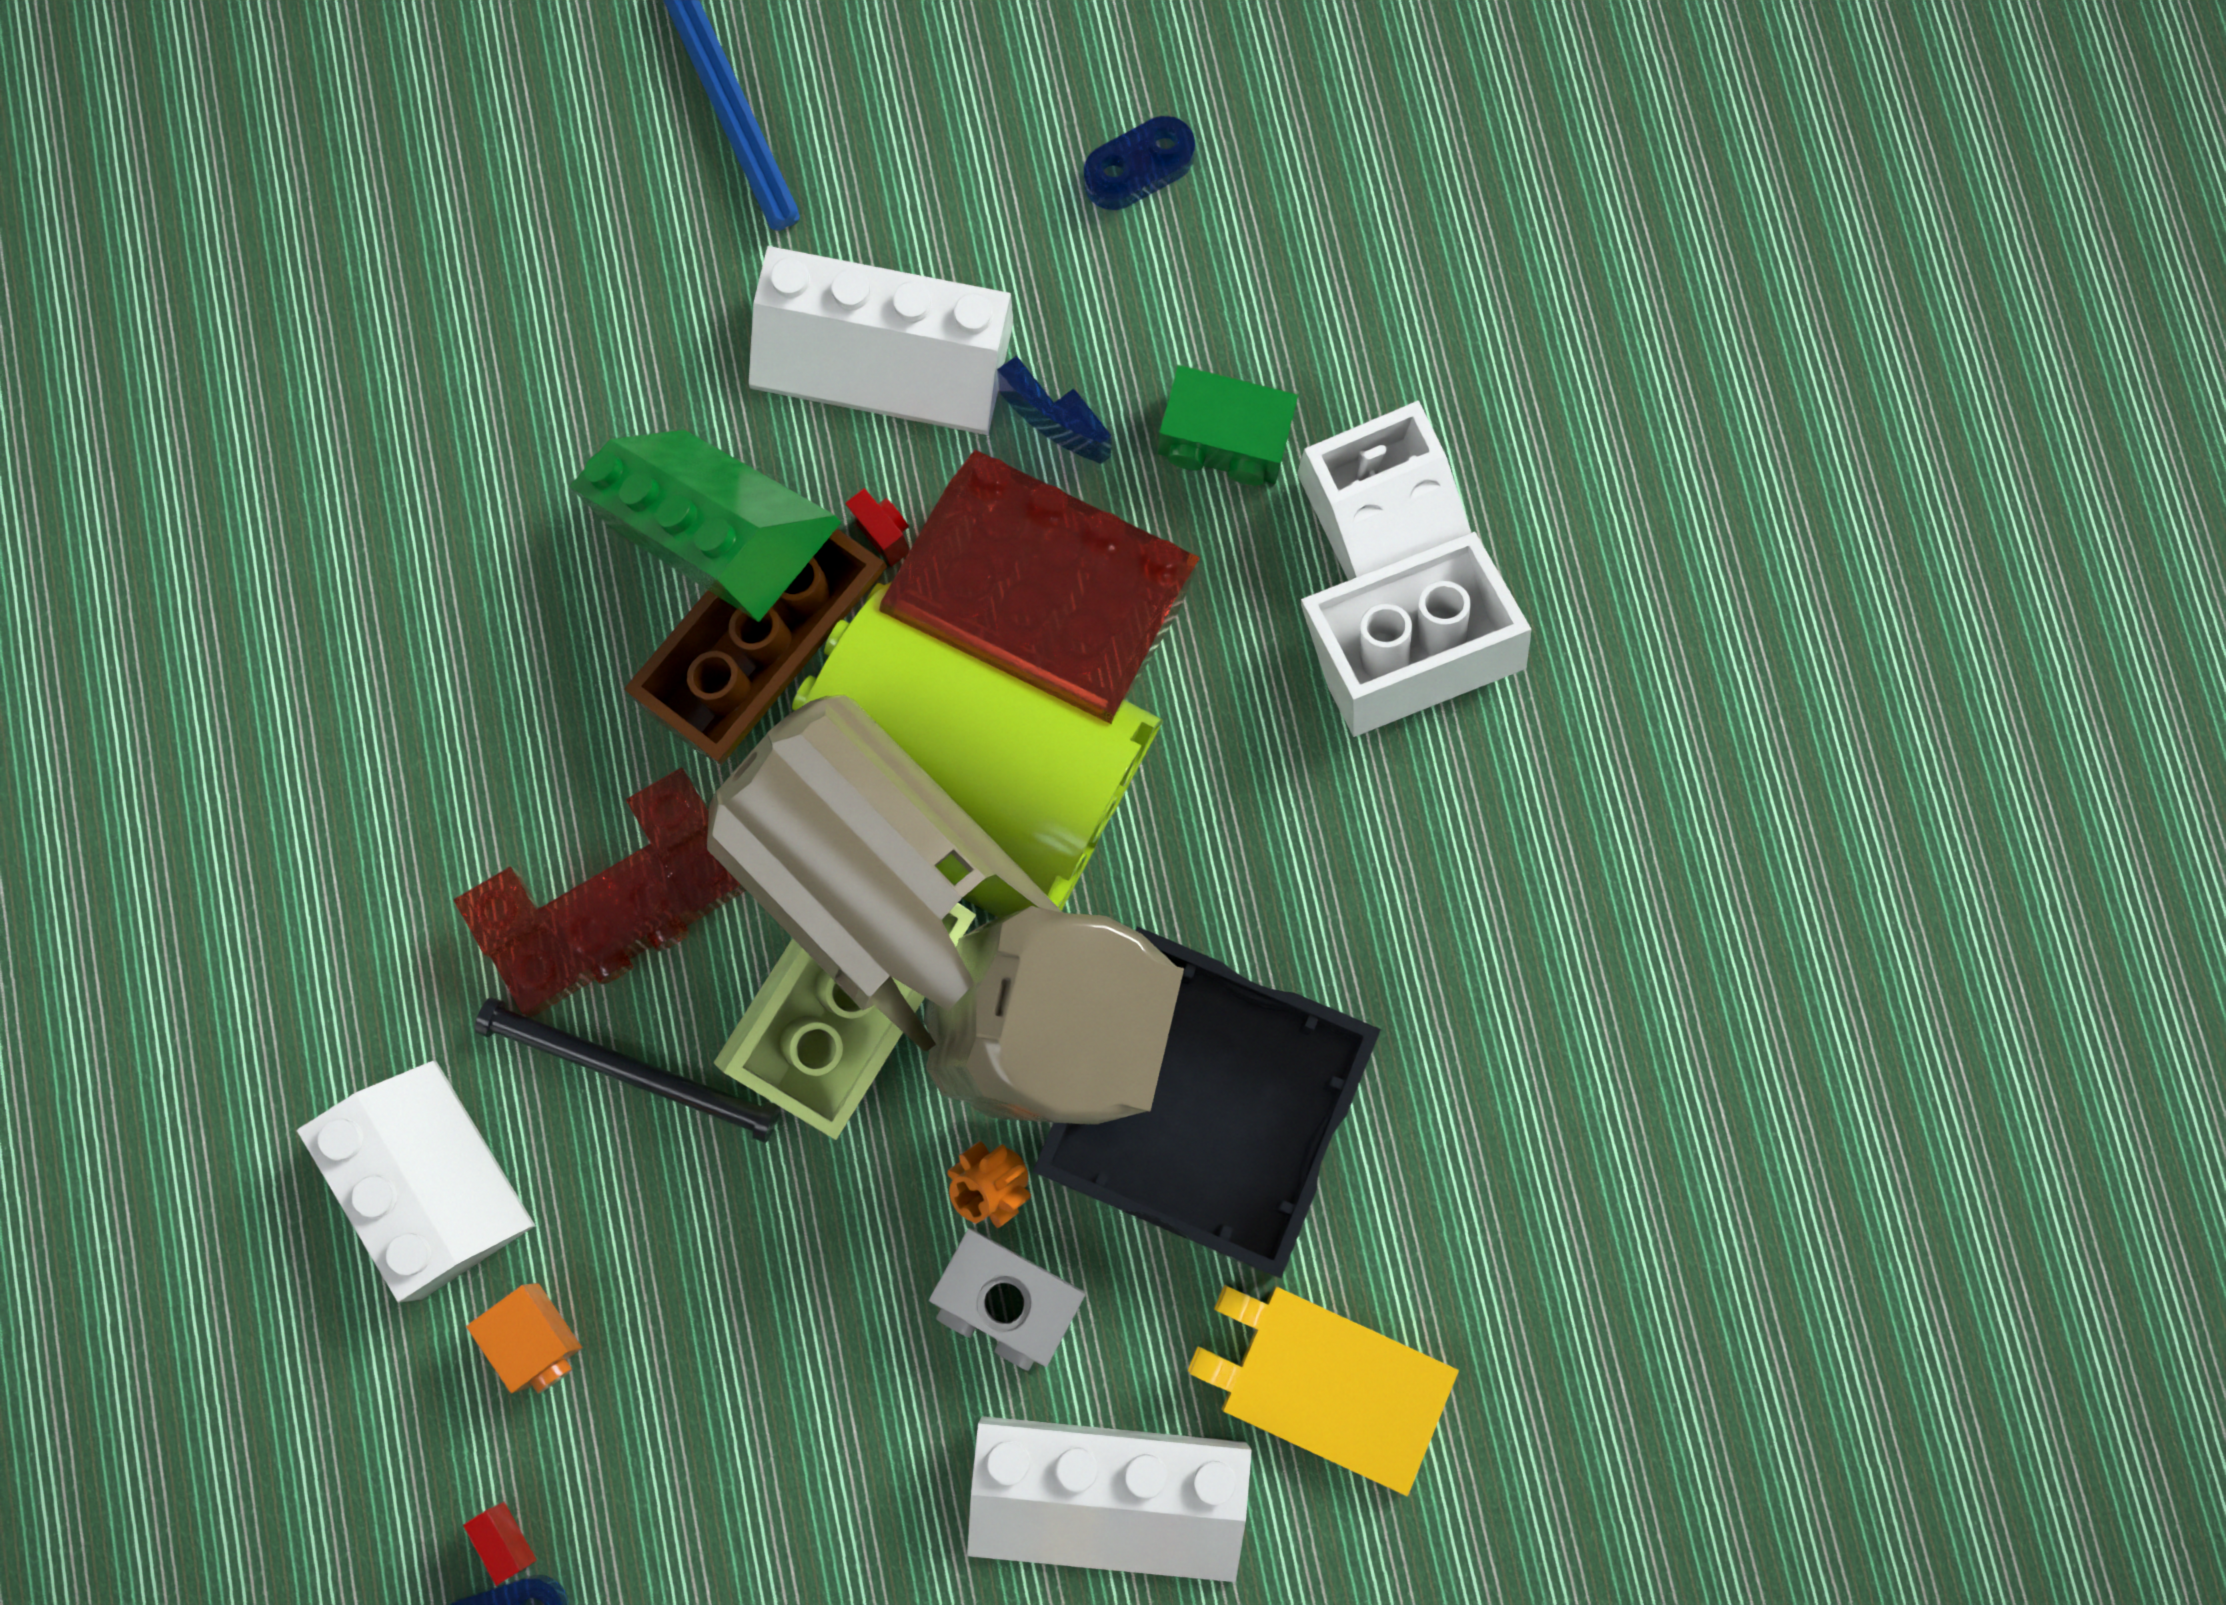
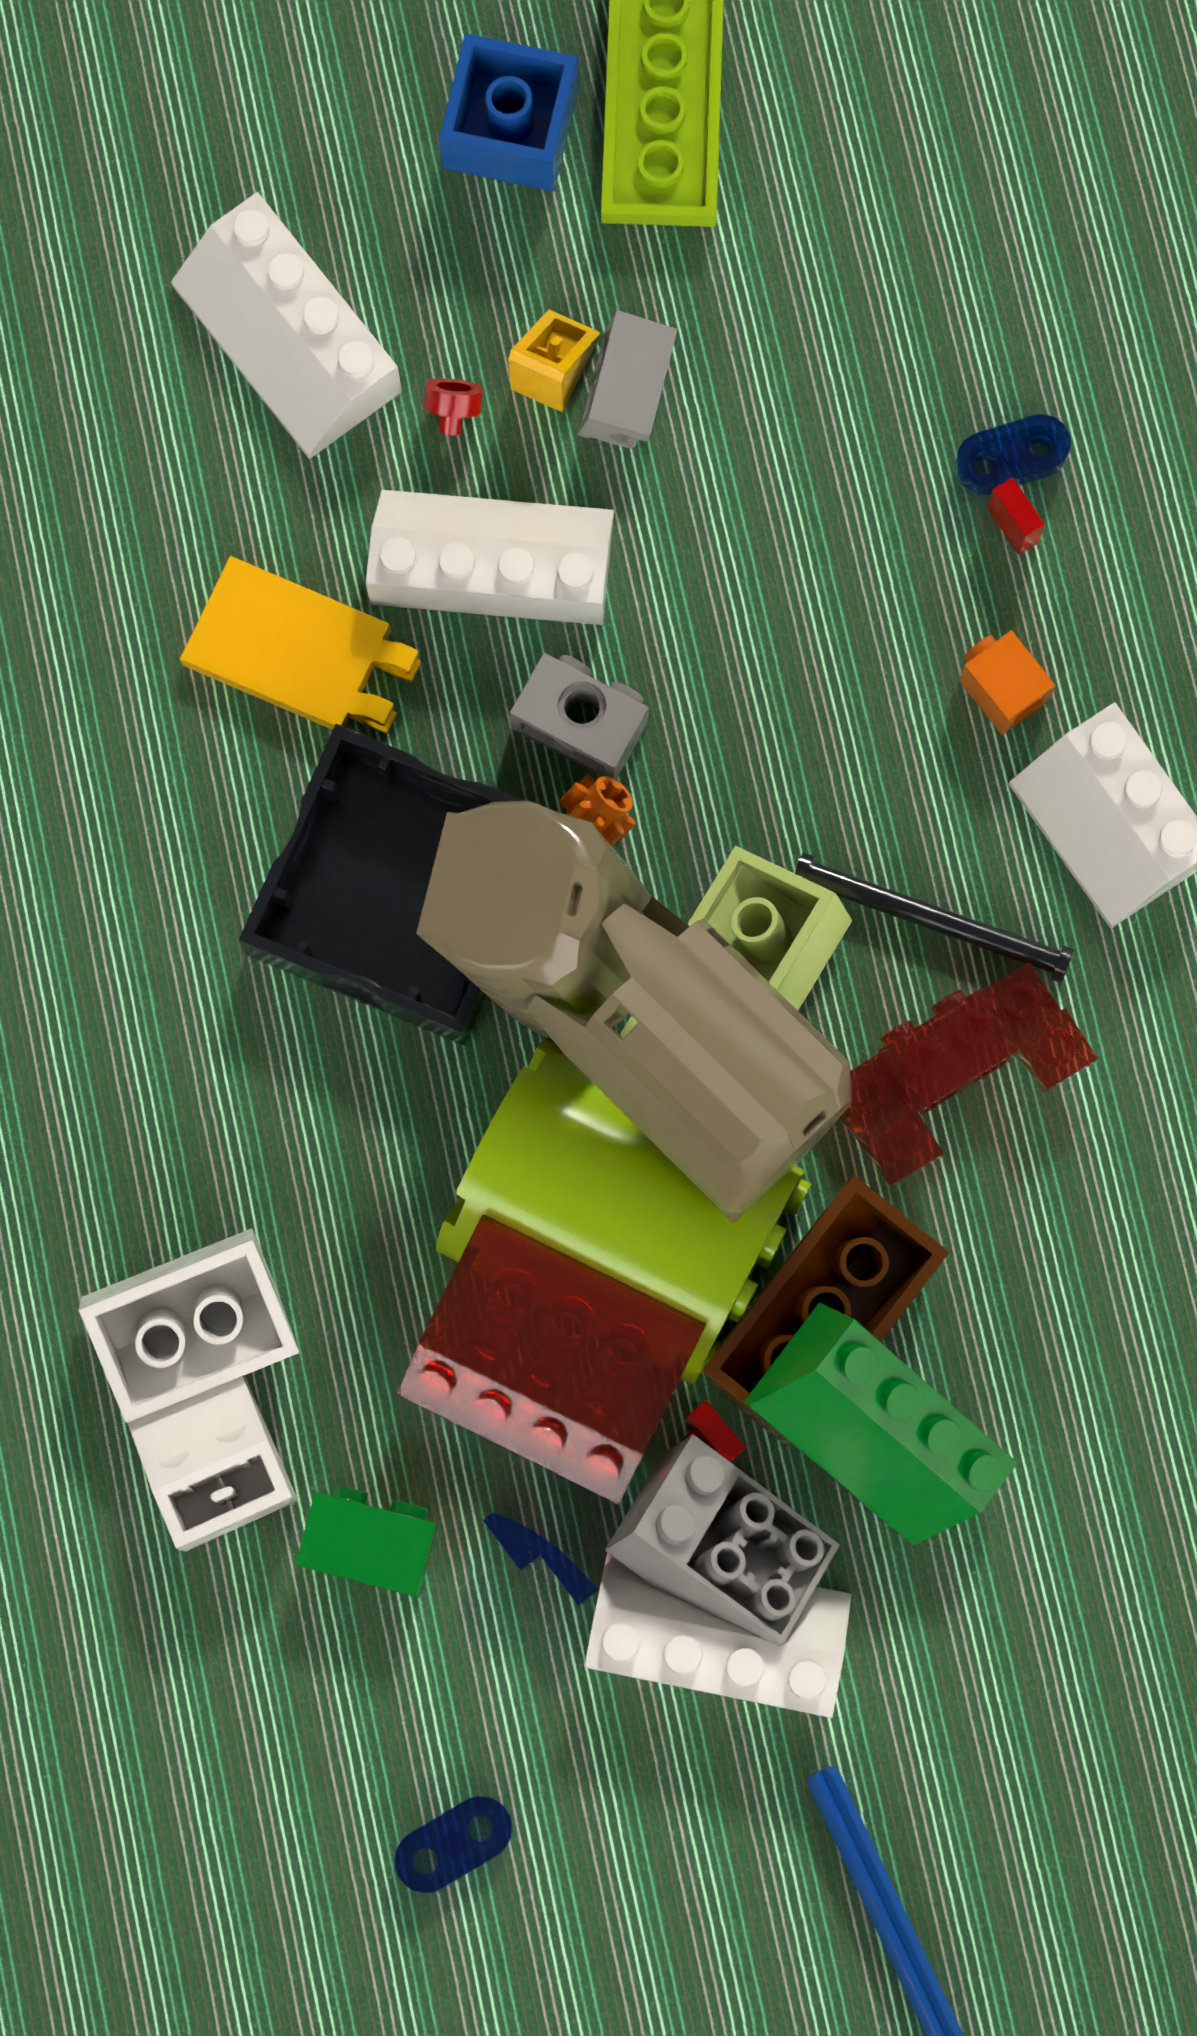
camera: 175 degrees left, 0 degrees up
none -> light grey slope [605,1434,840,1646]

